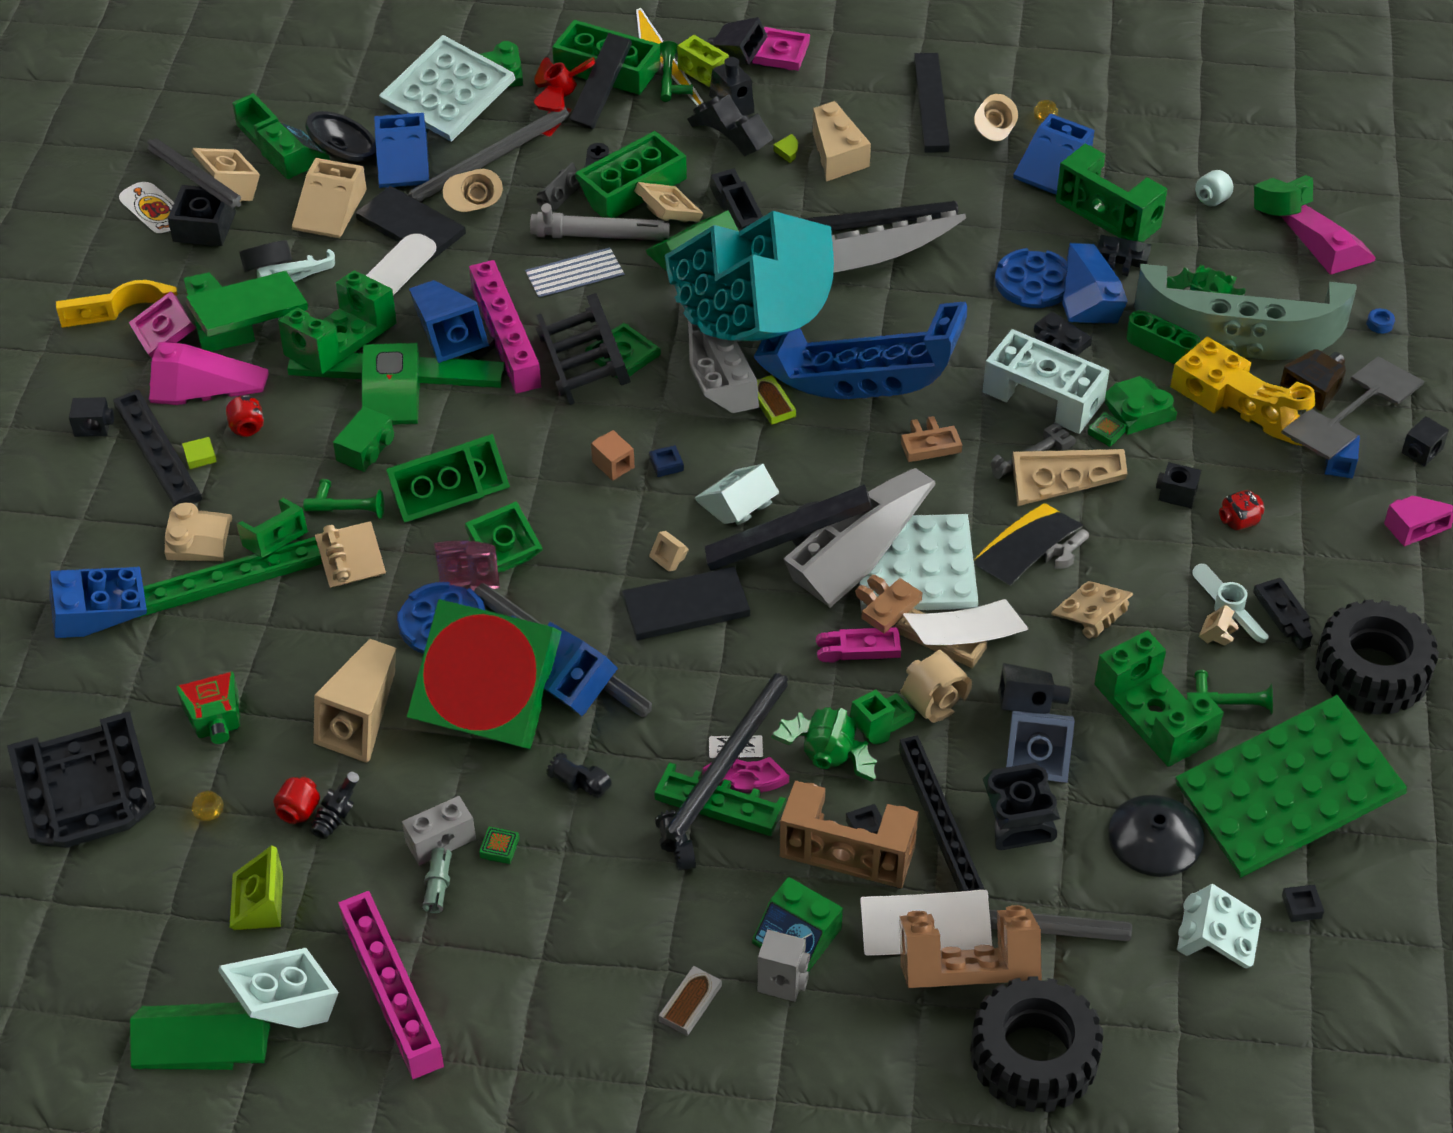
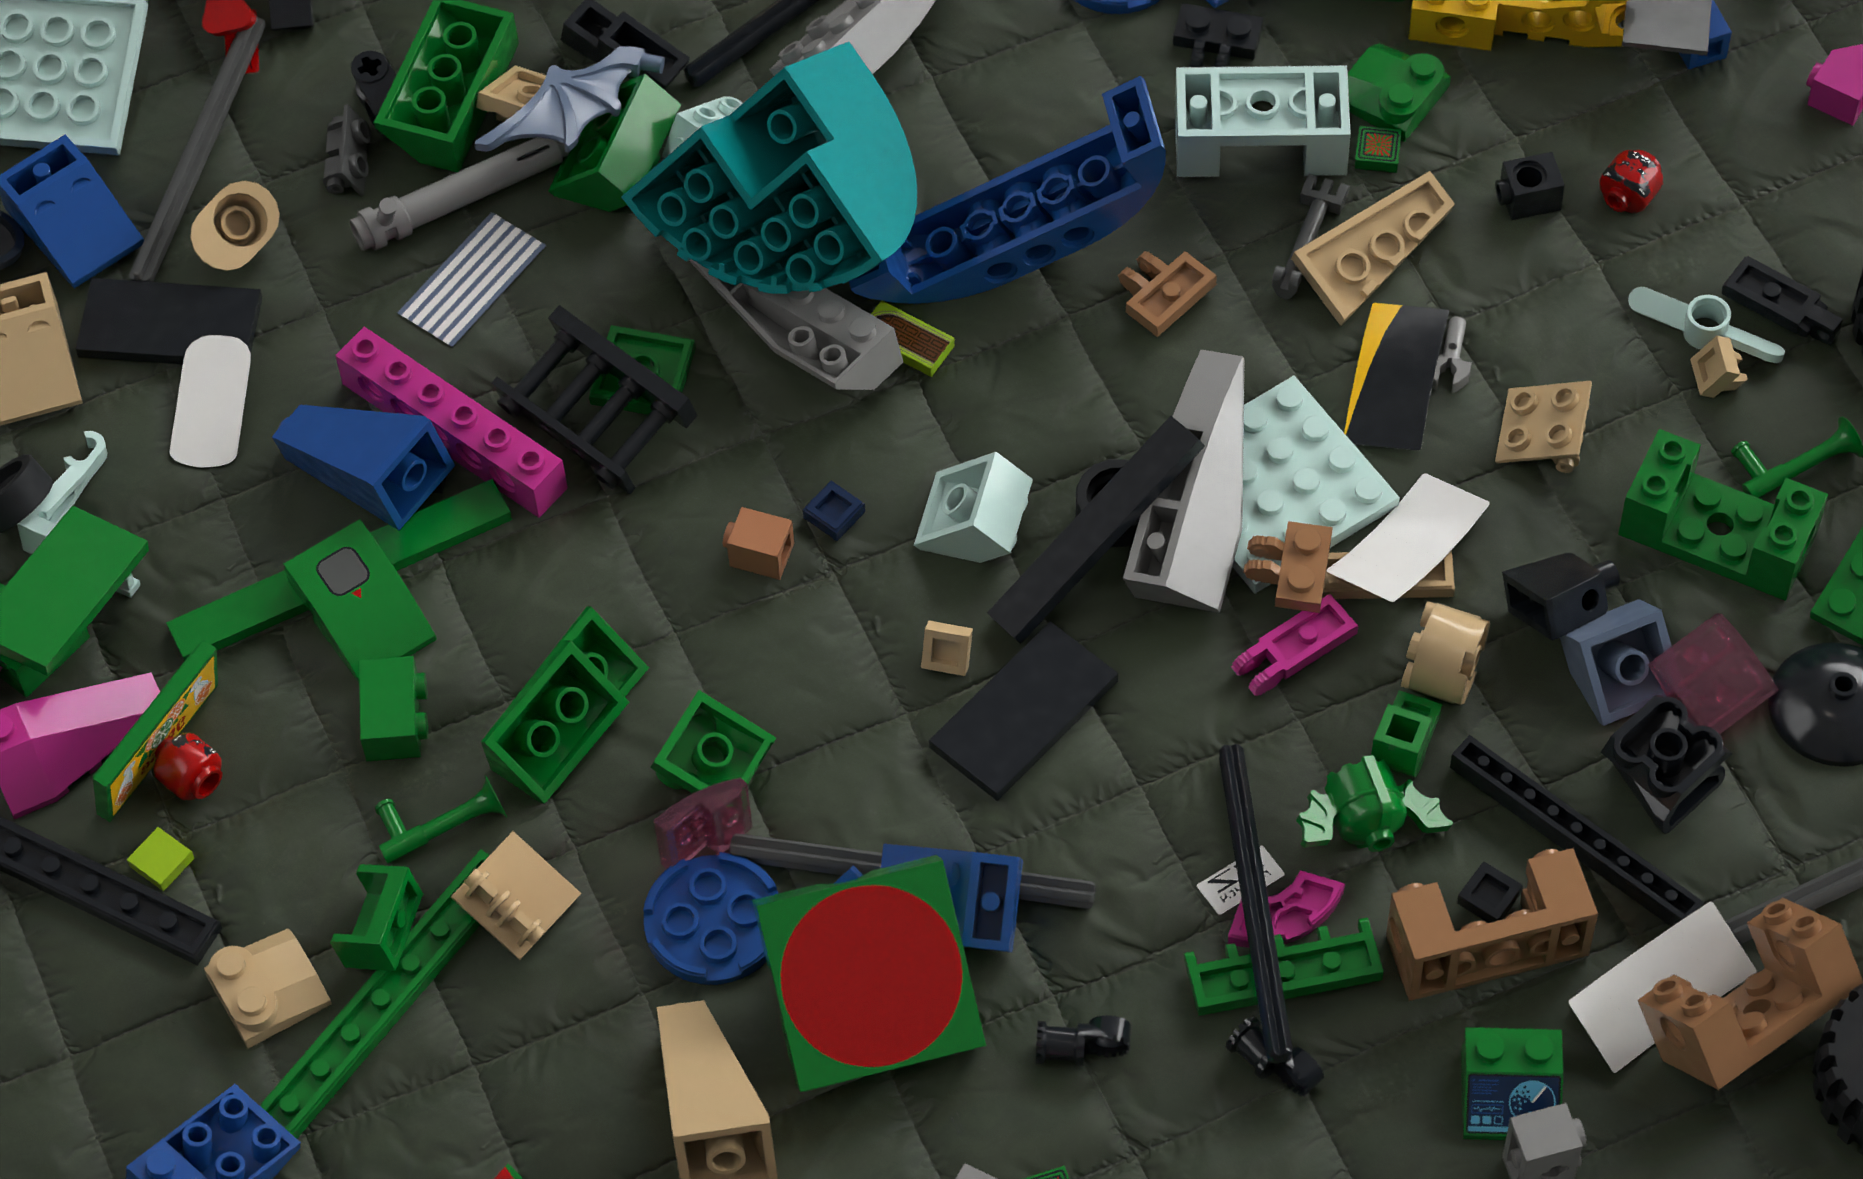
camera: 30 degrees left, 10 degrees up
green plate [278,270,397,374] -> none
none -> tile [93,640,218,823]
none -> sand blue animal [475,46,665,152]
none -> clear pink slope [1648,613,1778,734]

